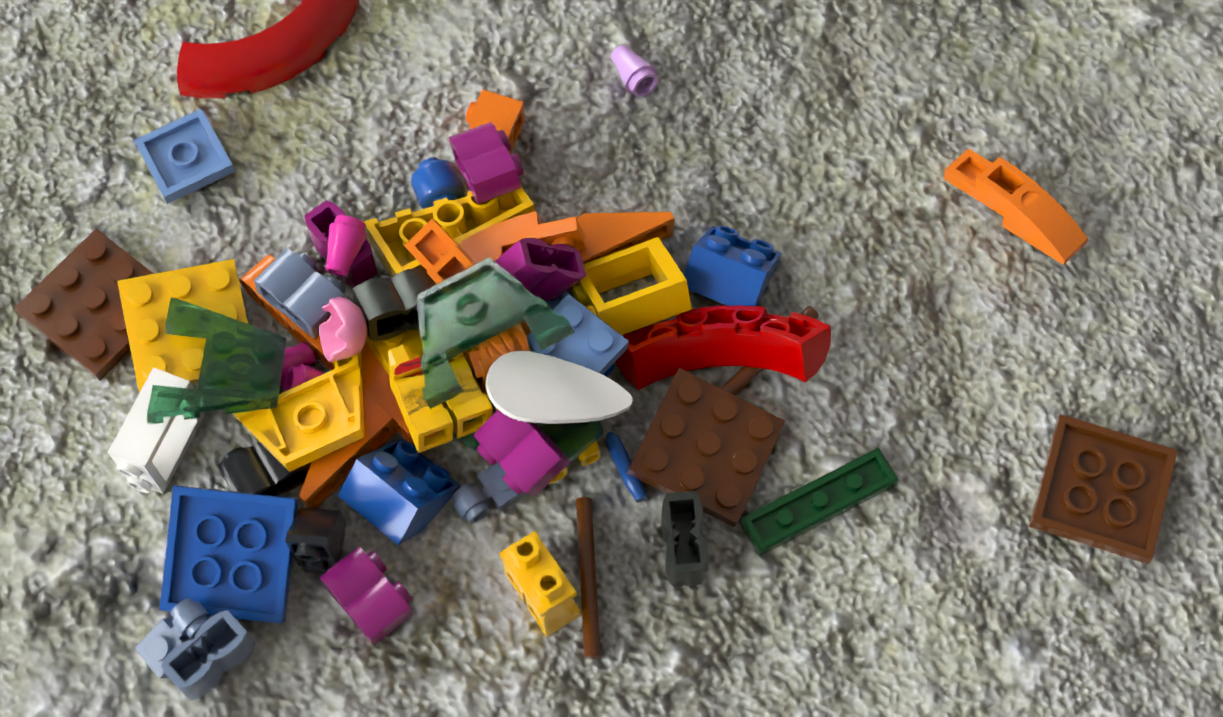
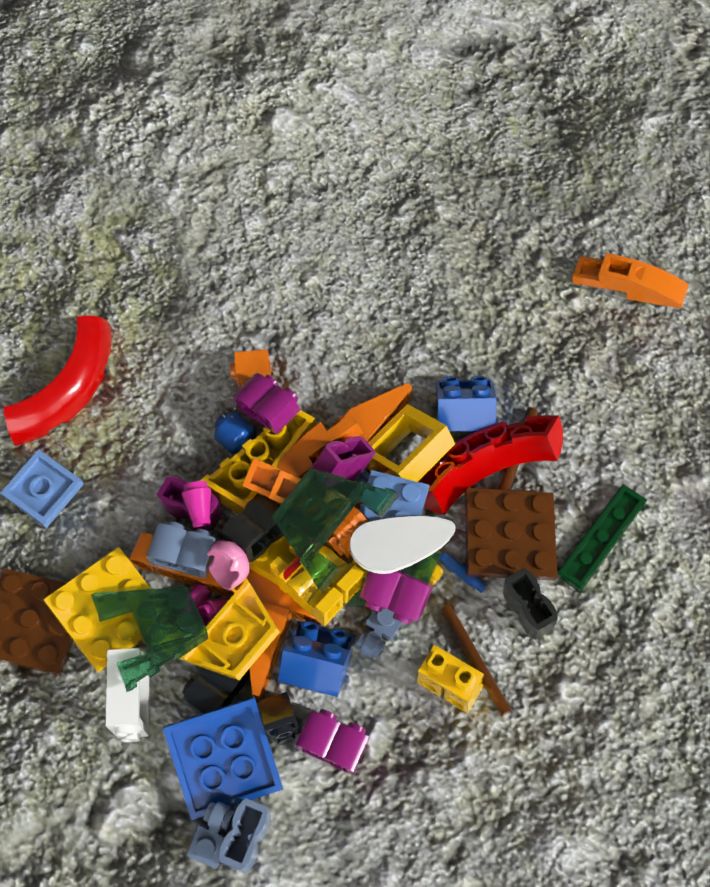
camera: 20 degrees left, 0 degrees up
lavender cone [611,45,658,97] -> none

